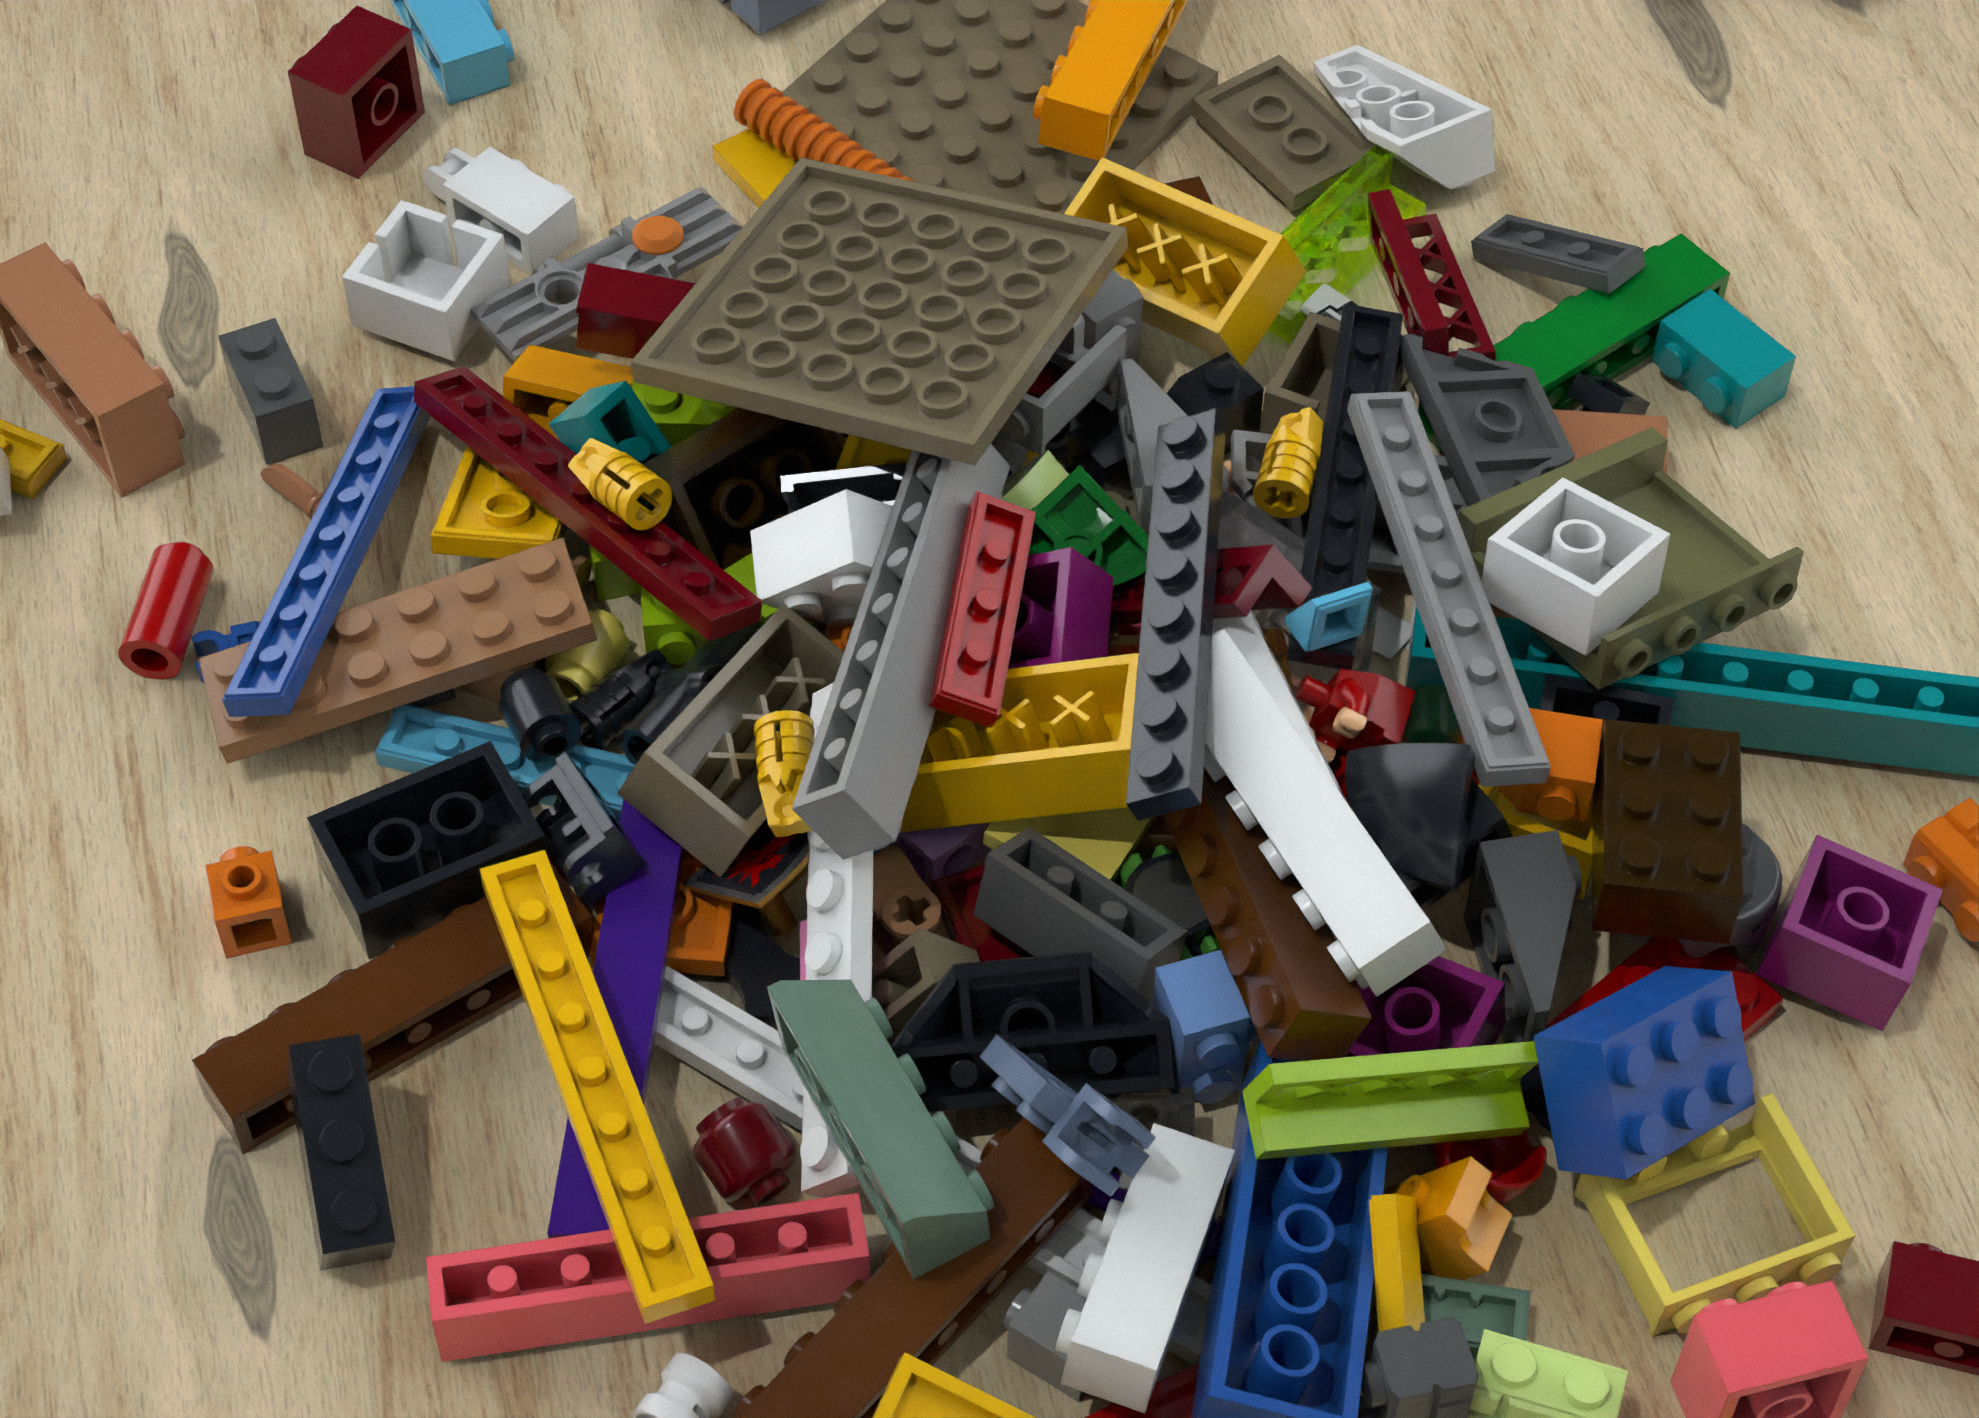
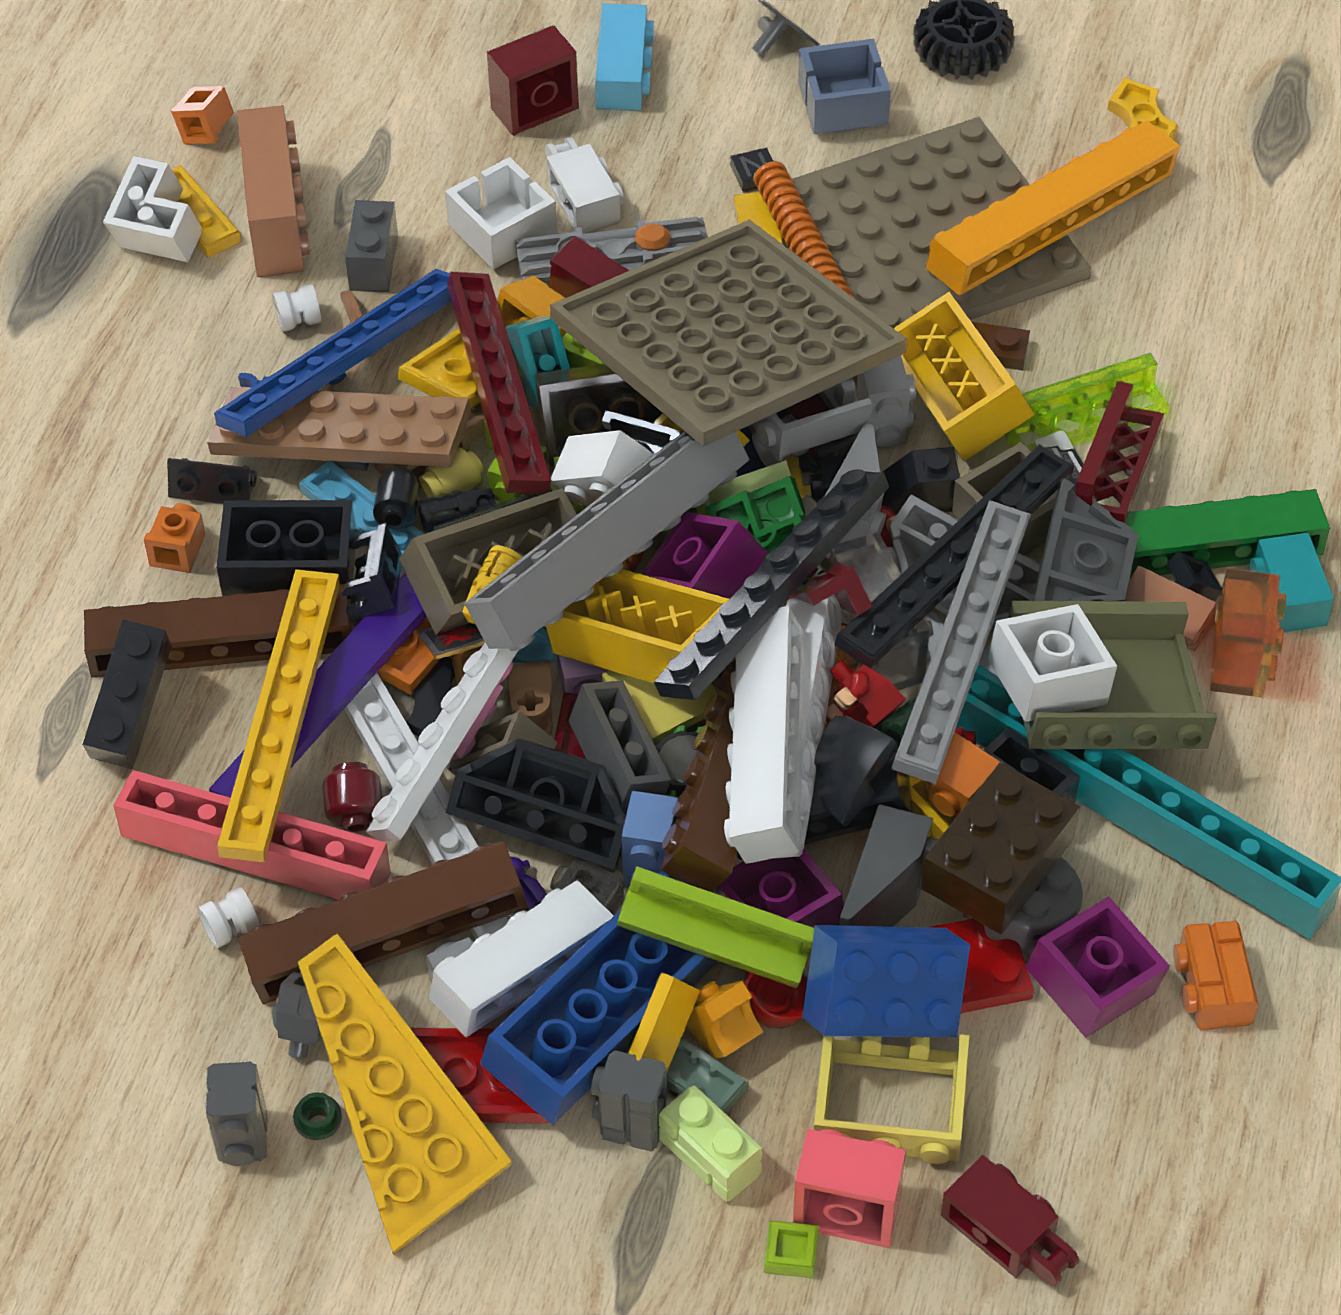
camera: 30 degrees right, 0 degrees up
red brick [118,542,214,680] -> none
yellow hinge [568,438,672,530] -> none
sand green slope [767,979,995,1279] -> none
red tile [929,491,1036,728] -> none
sand blue plate [980,1034,1156,1196] -> none
dark tan plate [1191,55,1383,211] -> none
yellow hinge [1253,407,1323,518] -> none
medium azure slope [1284,582,1373,652] -> none
white wedge [1313,45,1495,190] -> none
dark grey tile [1471,214,1646,294] -> none
none -> black hinge [167,458,257,504]
none -> white wheel [272,284,322,332]
none -> black tile [730,147,773,191]
none -> clear orange brick [1210,568,1286,698]

